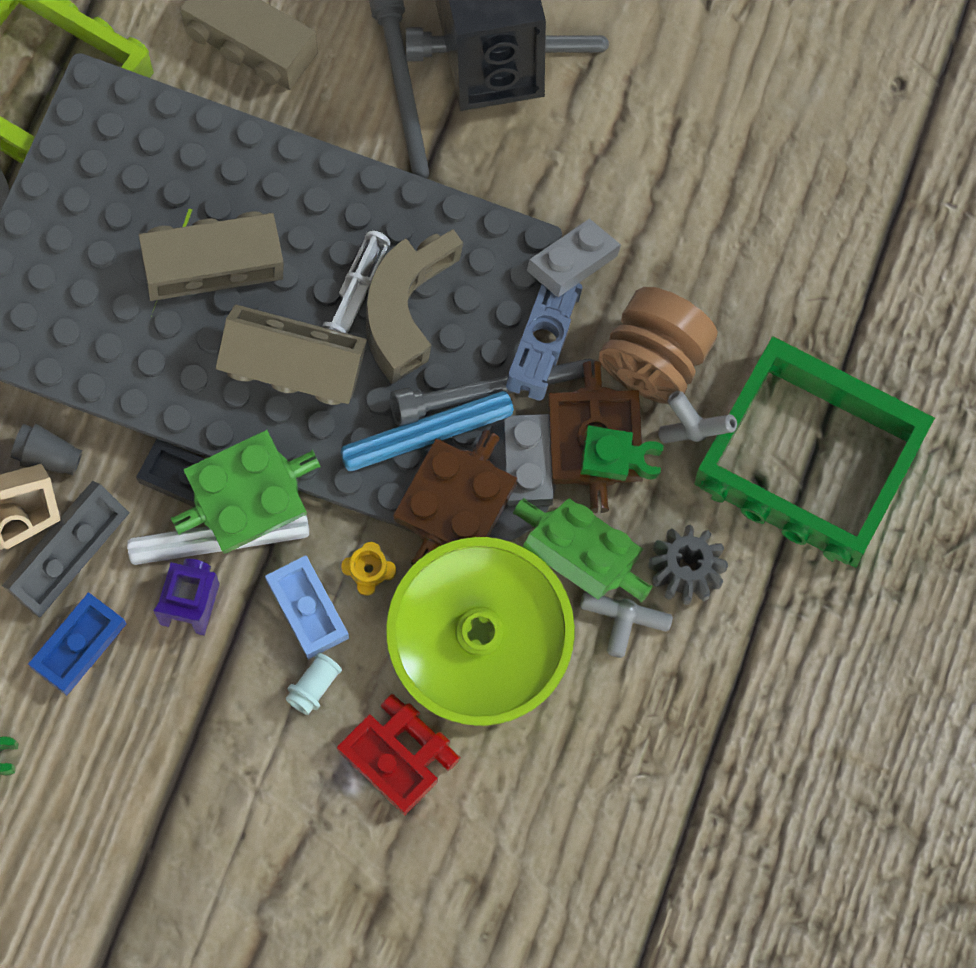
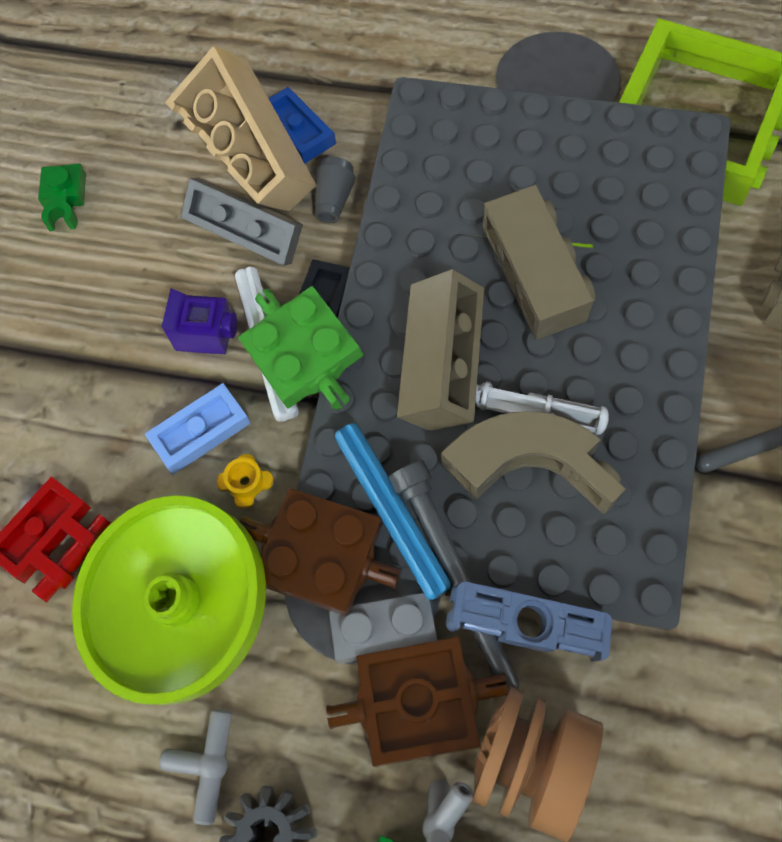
camera: 90 degrees right, 5 degrees down
blue plate [28,592,127,696] -> none
light aqua pin [286,653,342,715] -> none
bright green plate [513,498,653,602] -> none
light grey plate [527,219,621,297] -> none
green plate [580,425,664,481] -> none

